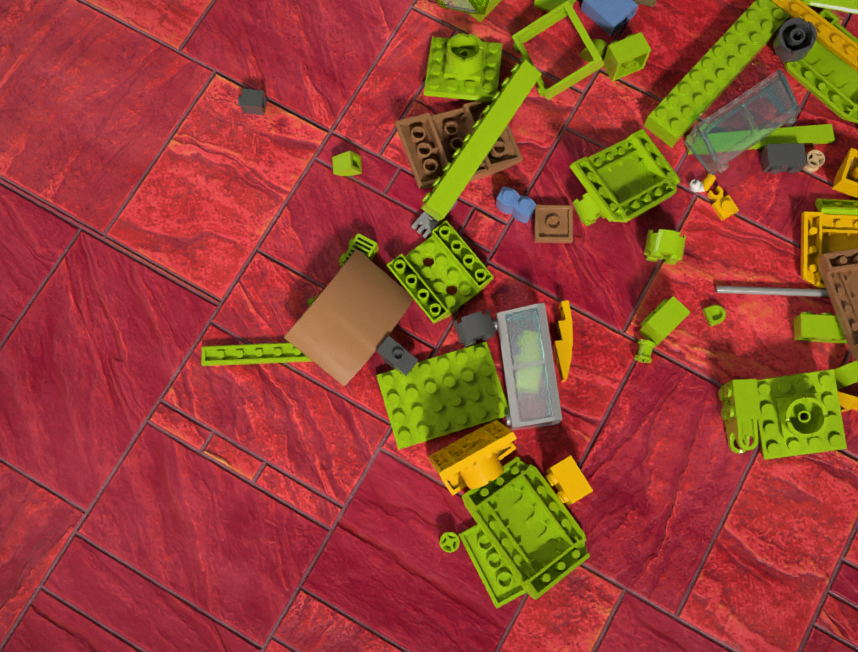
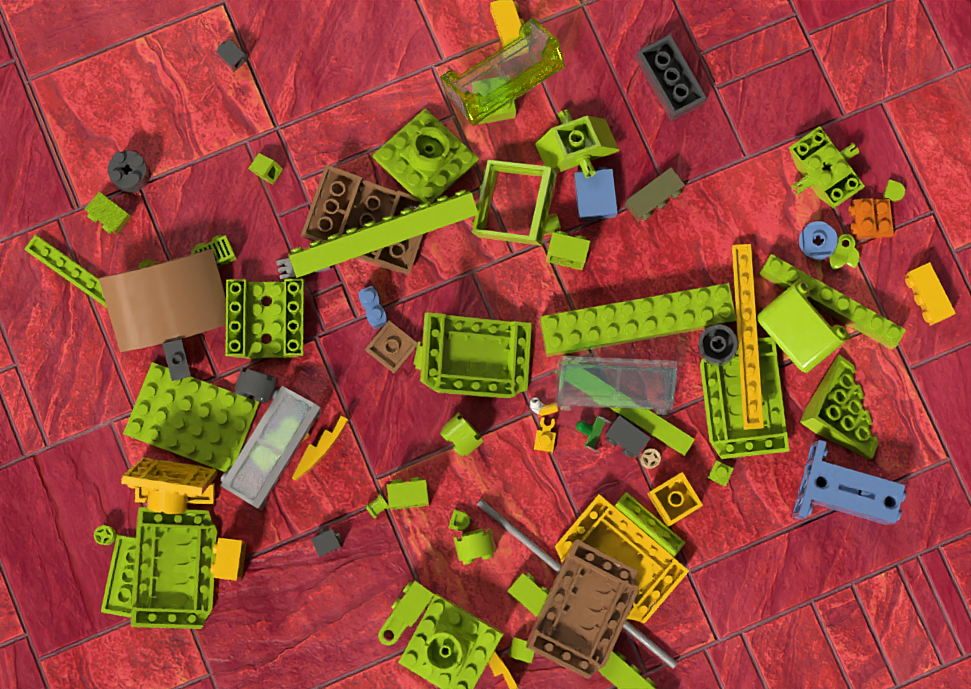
camera: 30 degrees right, 5 degrees up
none -> lime brick [85,192,132,235]
none -> dark grey brick [108,151,150,193]
none -> dark grey brick [311,527,343,557]
none -> lime brick [453,528,497,564]
none -> piece [576,416,612,453]

